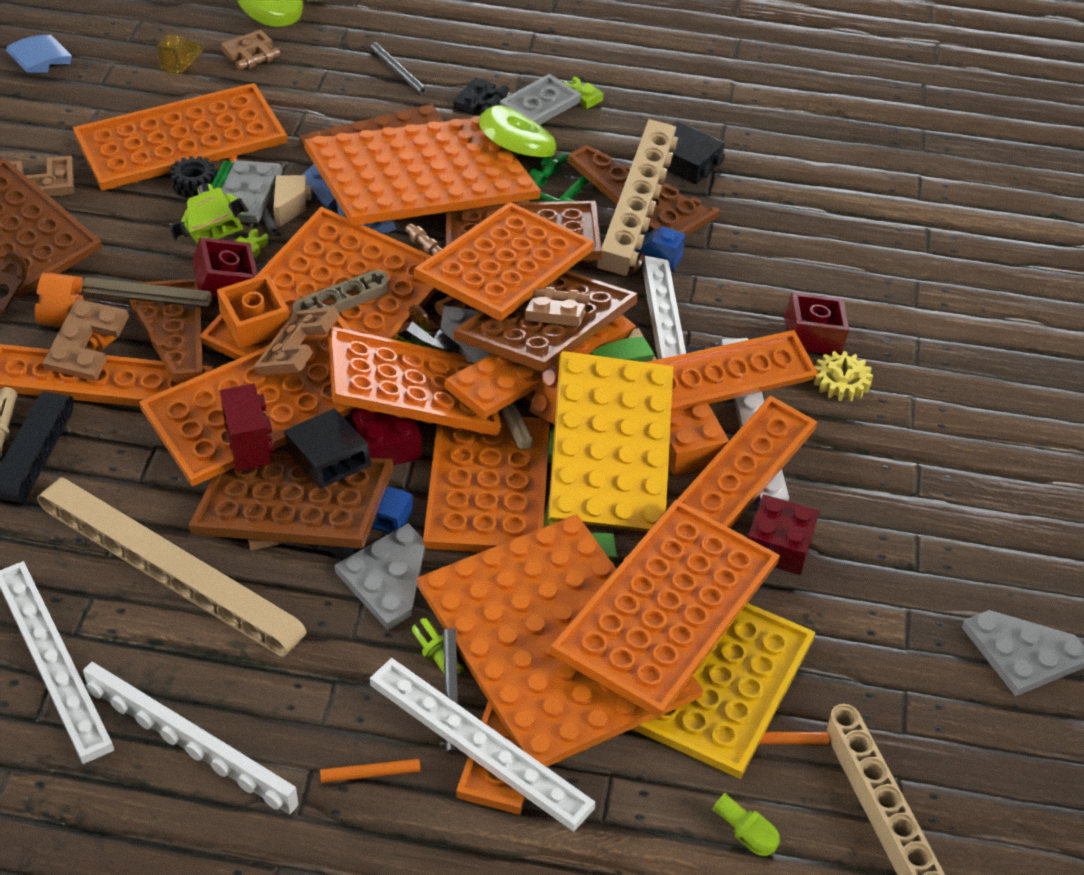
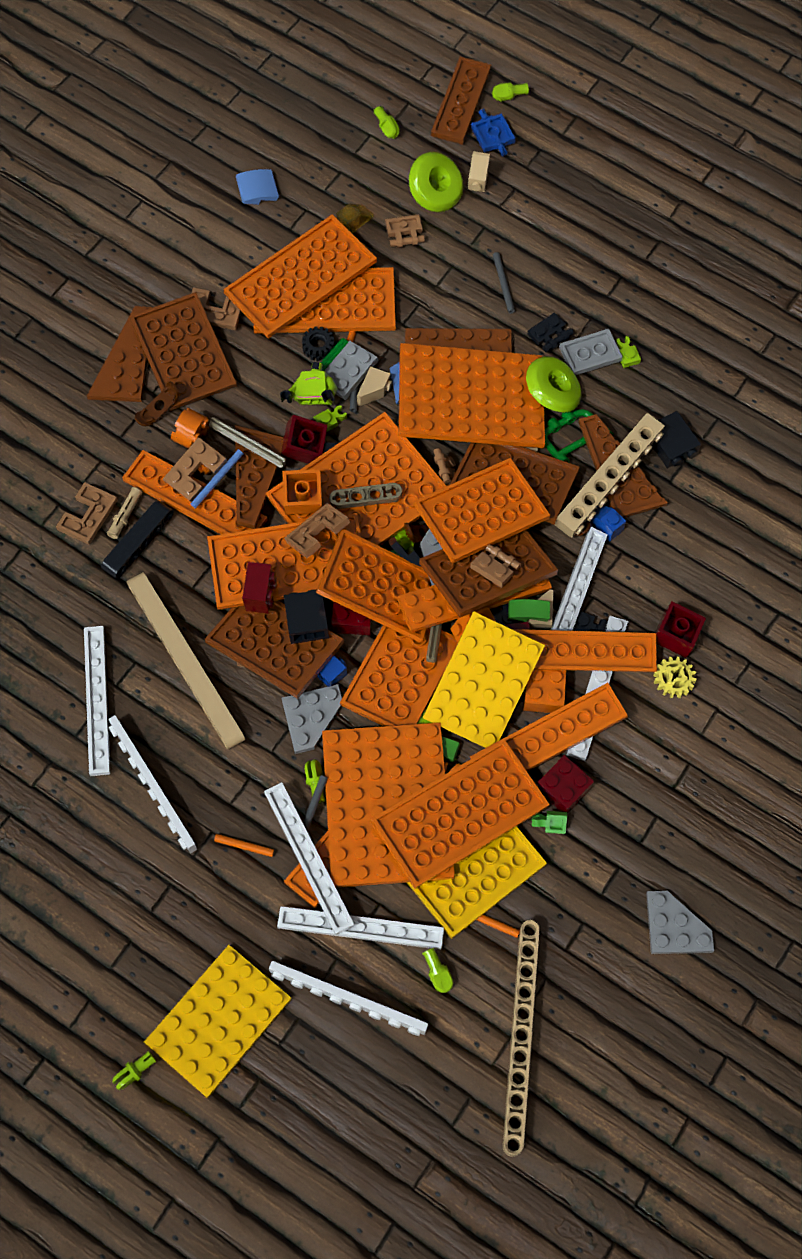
camera: 25 degrees right, 20 degrees up
none -> medium blue piece [190,449,243,509]
none -> orange plate [223,214,377,339]
none -> white plate [277,906,444,950]
none -> bright green plate [532,811,567,834]

